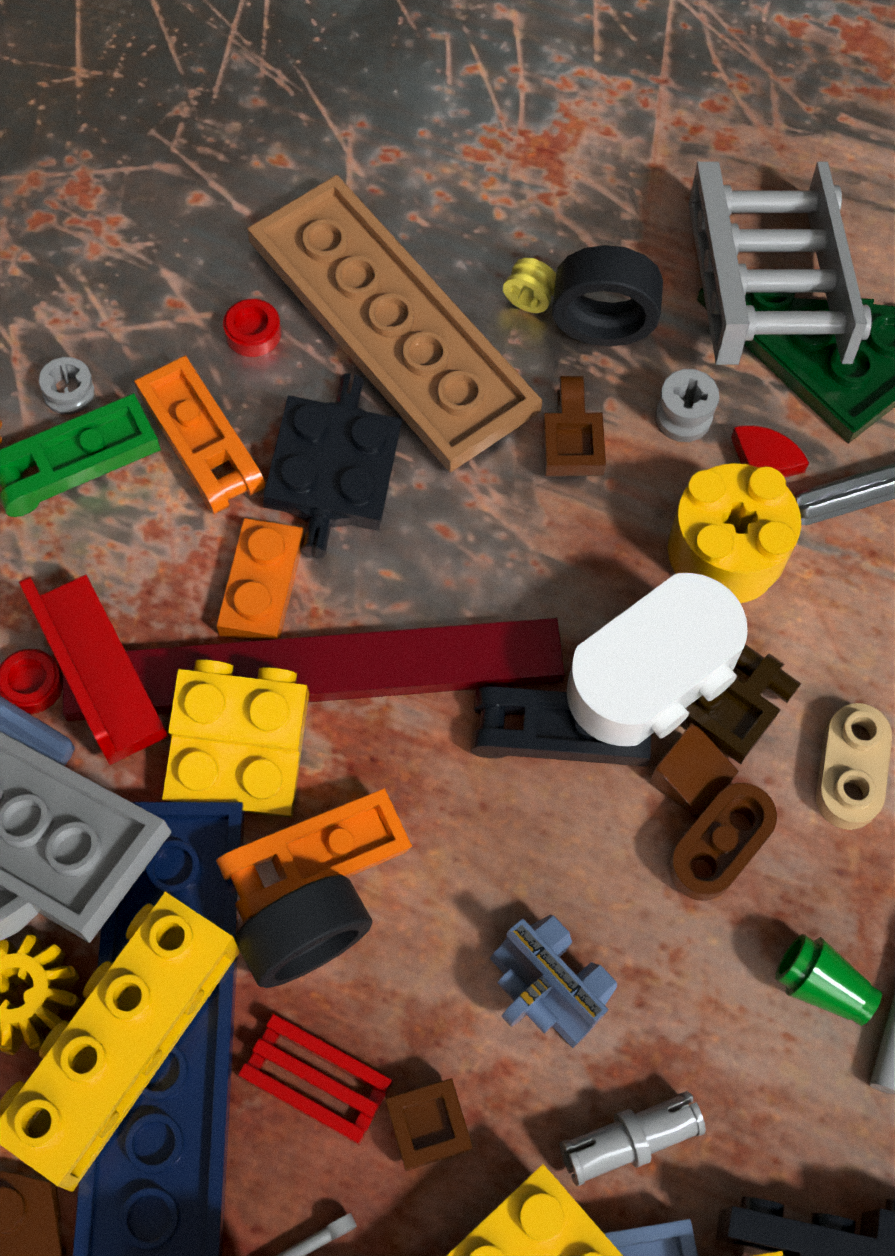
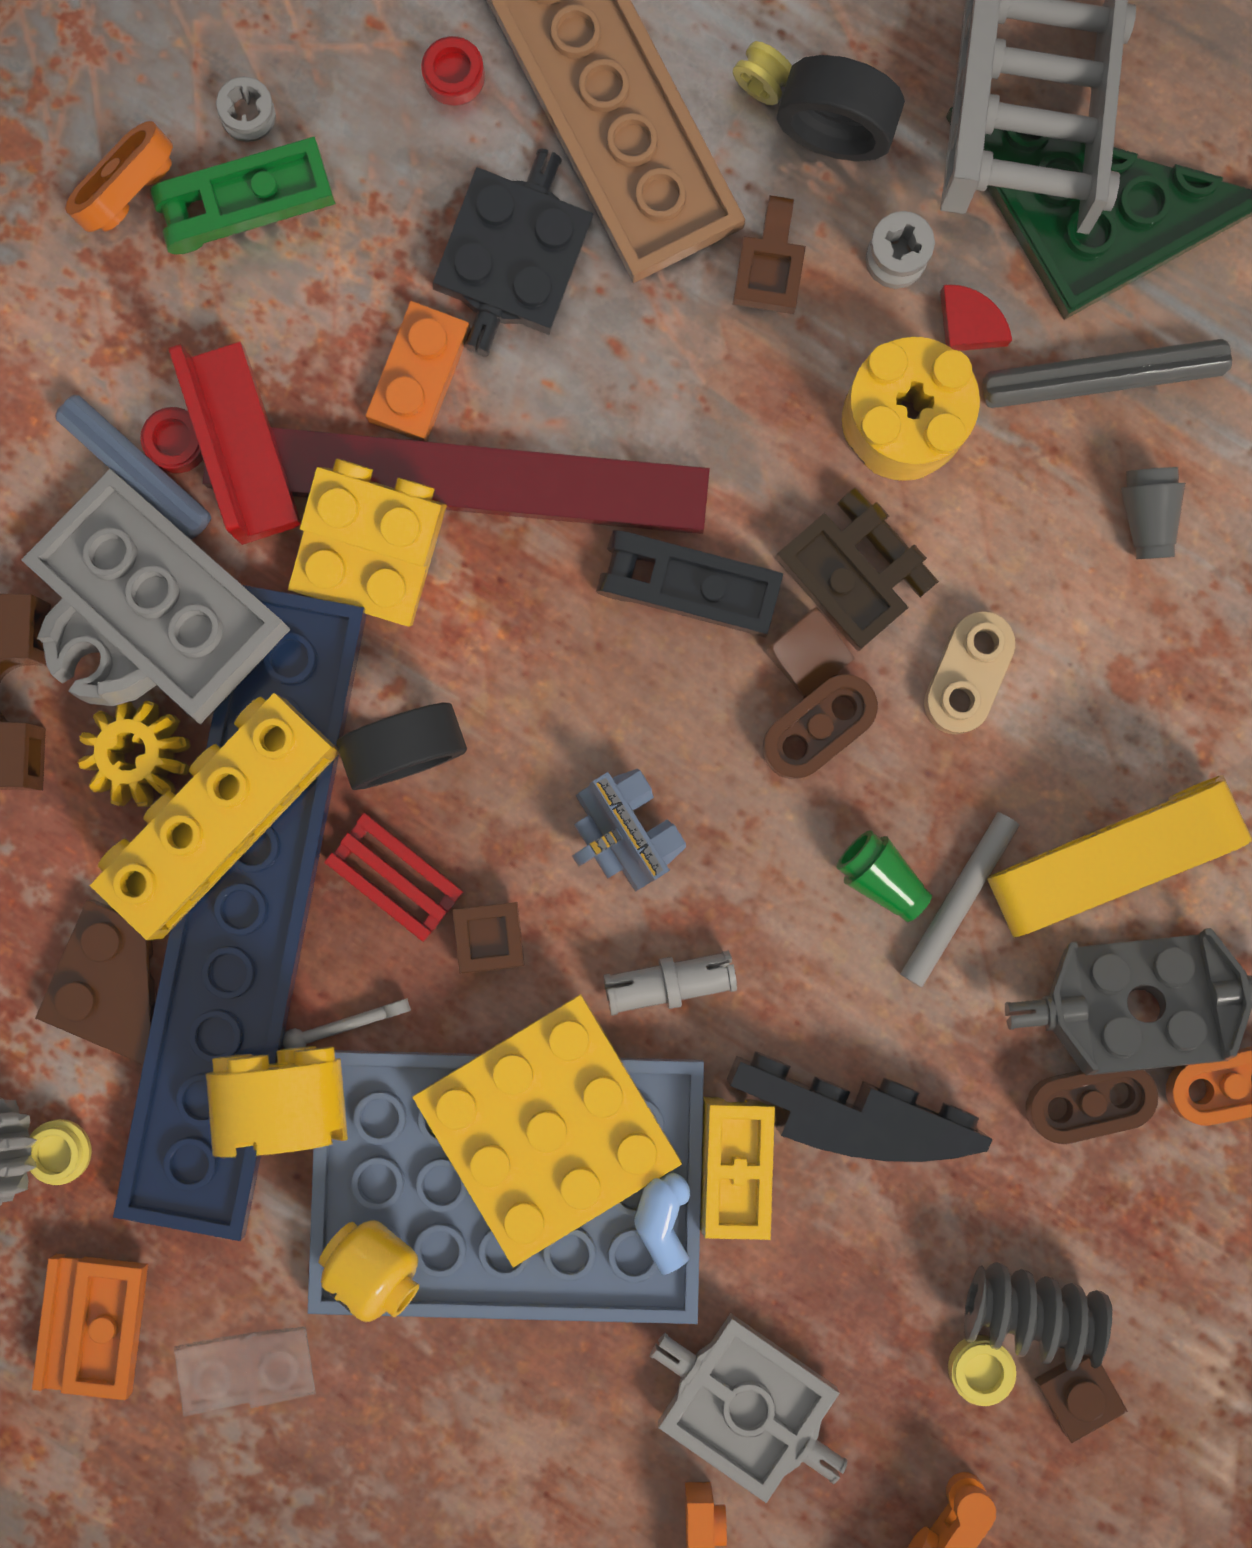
camera: 10 degrees right, 20 degrees up
orange plate [134,355,266,515] -> none
orange plate [216,788,412,923] -> none
white brick [567,573,748,746] -> none

